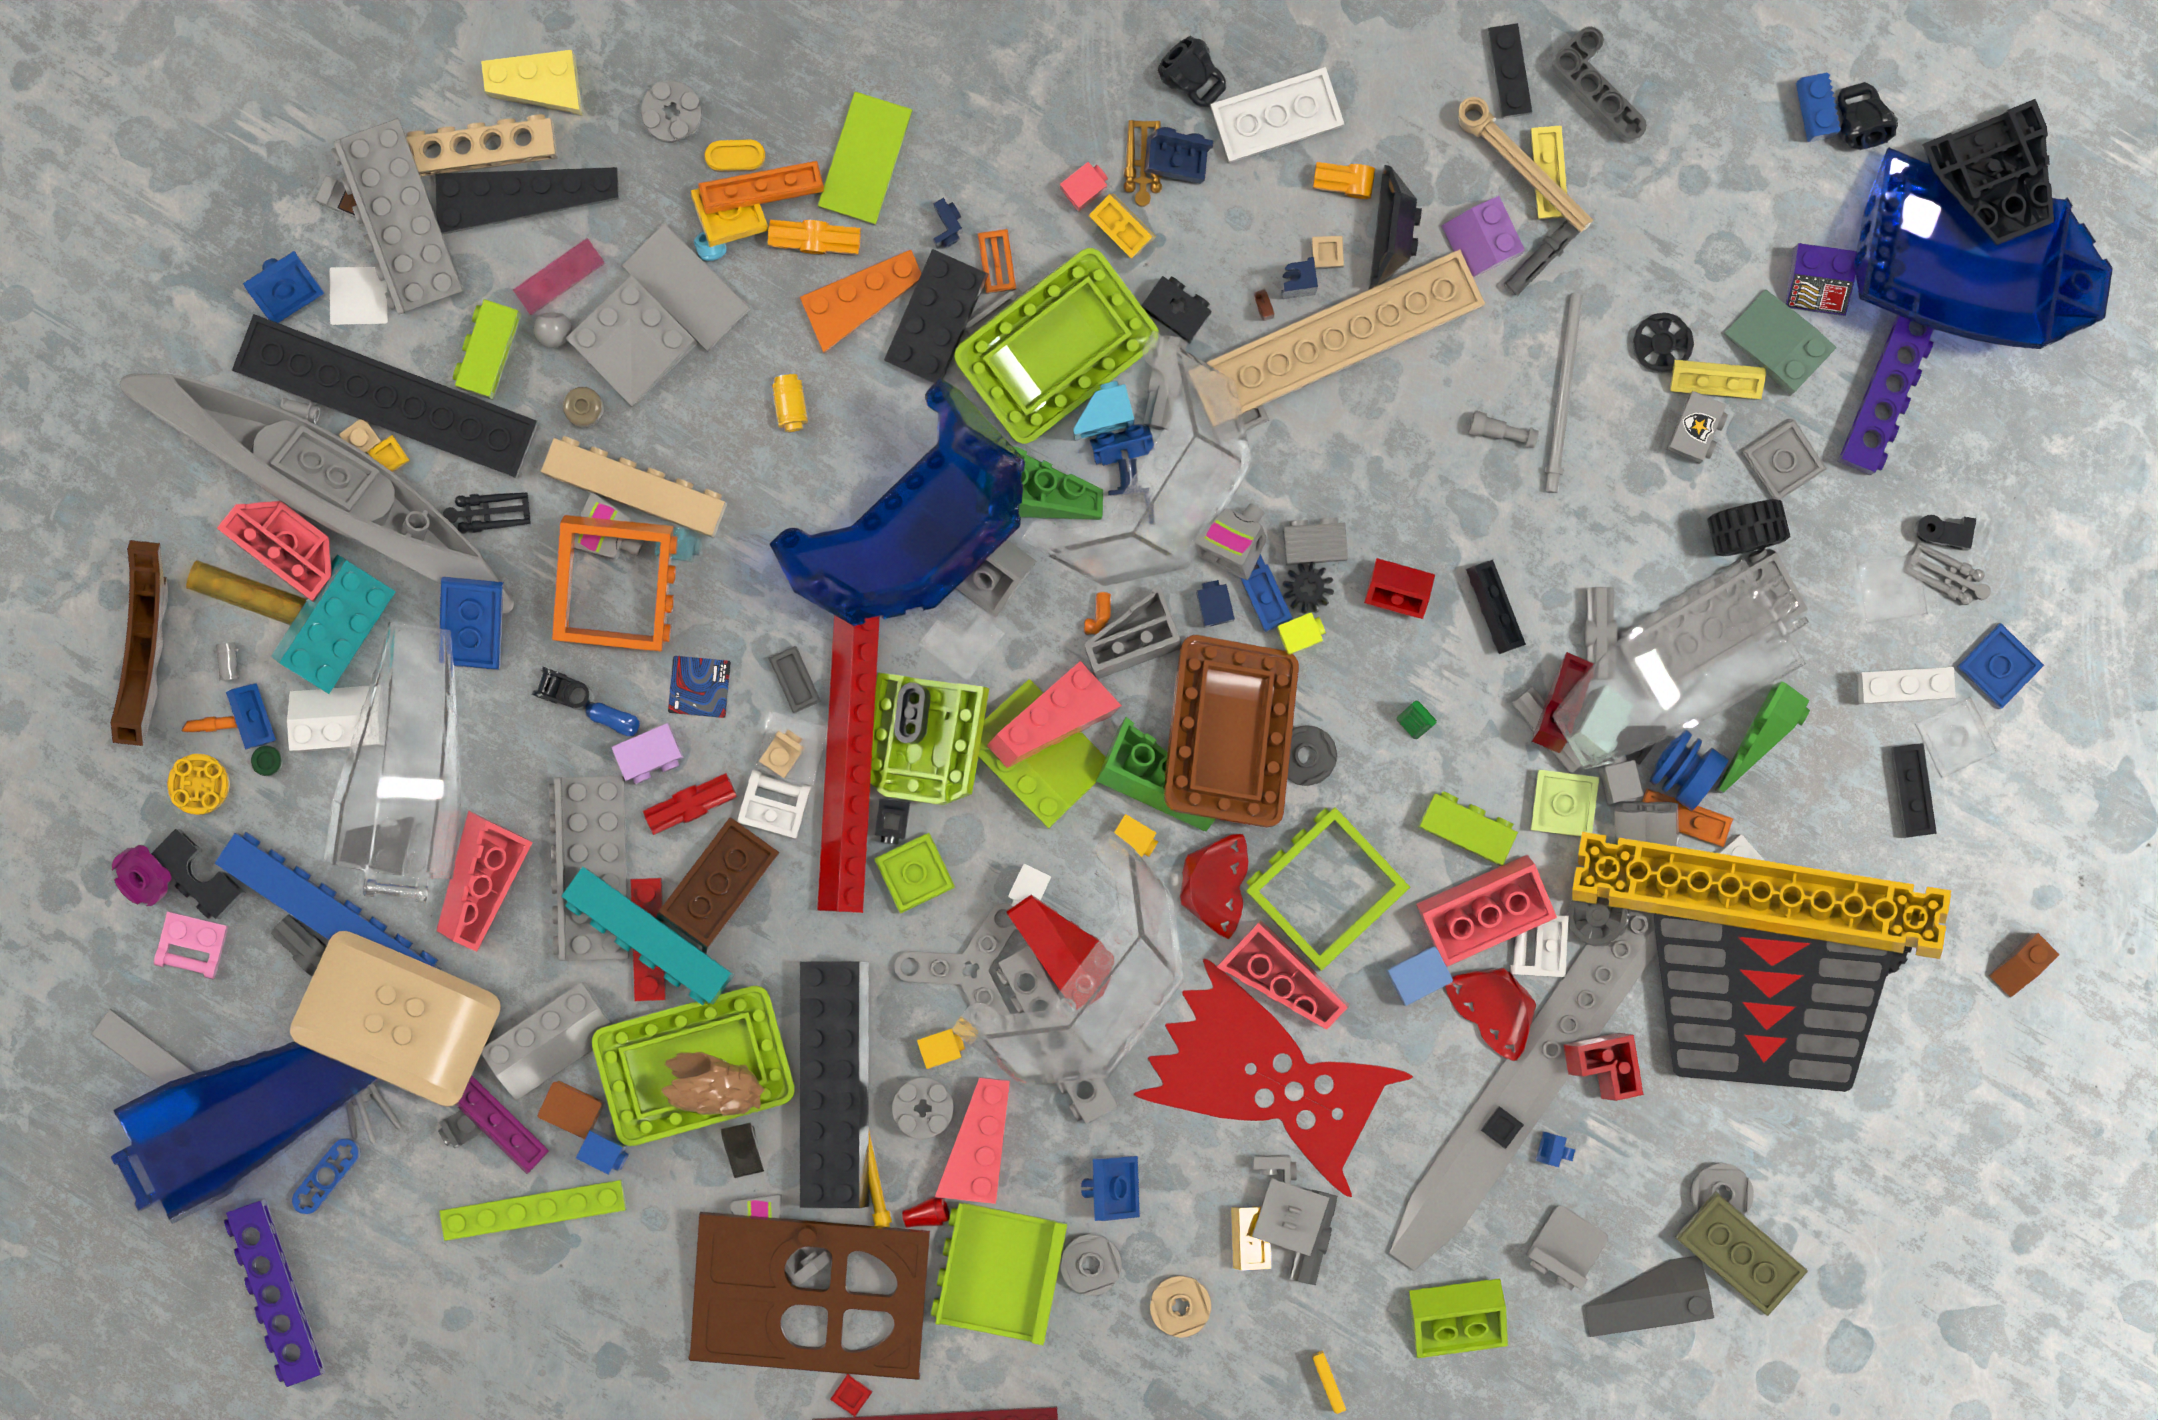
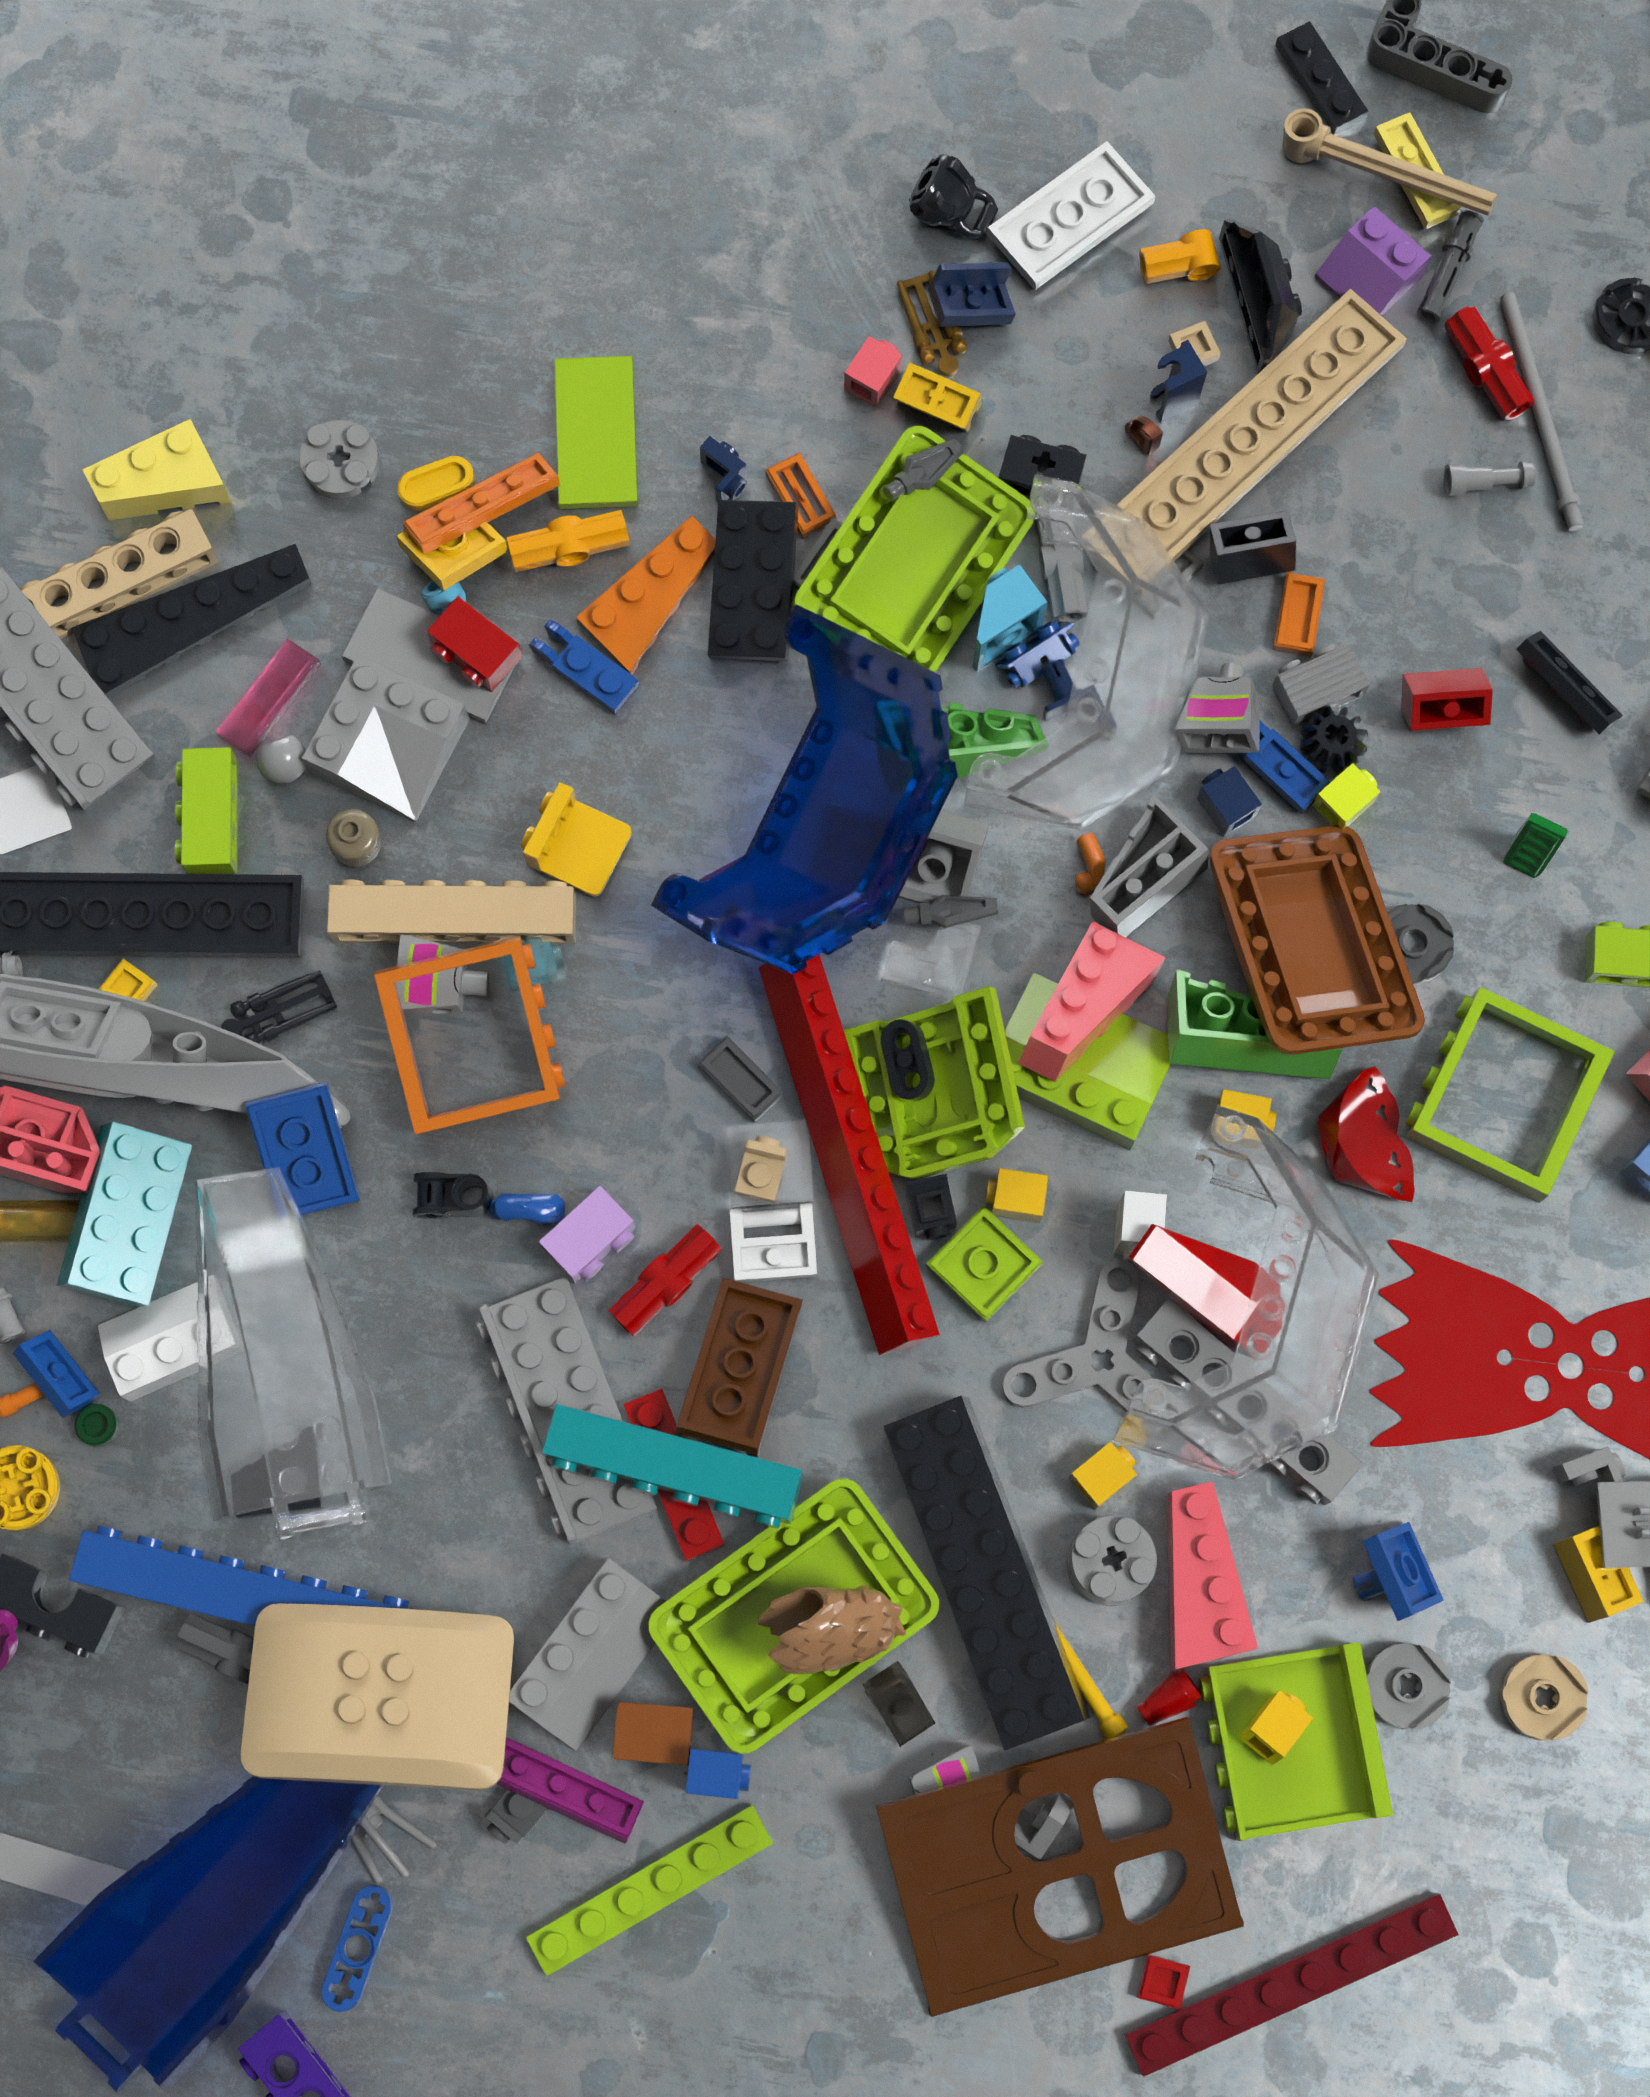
camera: 20 degrees left, 10 degrees down
bright pink plate [154,912,228,979] -> none
tan plate [338,419,382,454] -> none
coral wedge [436,810,533,952] -> none
sticker [668,656,731,718] -> none
yellow head [772,374,808,432] -> none
coral wedge [1217,920,1349,1030] -> none
none -> red brick [427,596,522,692]
none -> yellow bracket [521,782,632,897]
none -> blue hinge [529,619,639,714]
none -> dark grey piece [883,439,964,501]
none -> dark grey piece [903,895,998,928]
none -> yellow brick [985,1168,1048,1223]
none -> black brick [1210,510,1296,585]
none -> yellow brick [1239,1690,1313,1765]
none -> orange tile [1273,572,1325,657]
none -> red piece [1444,306,1535,421]

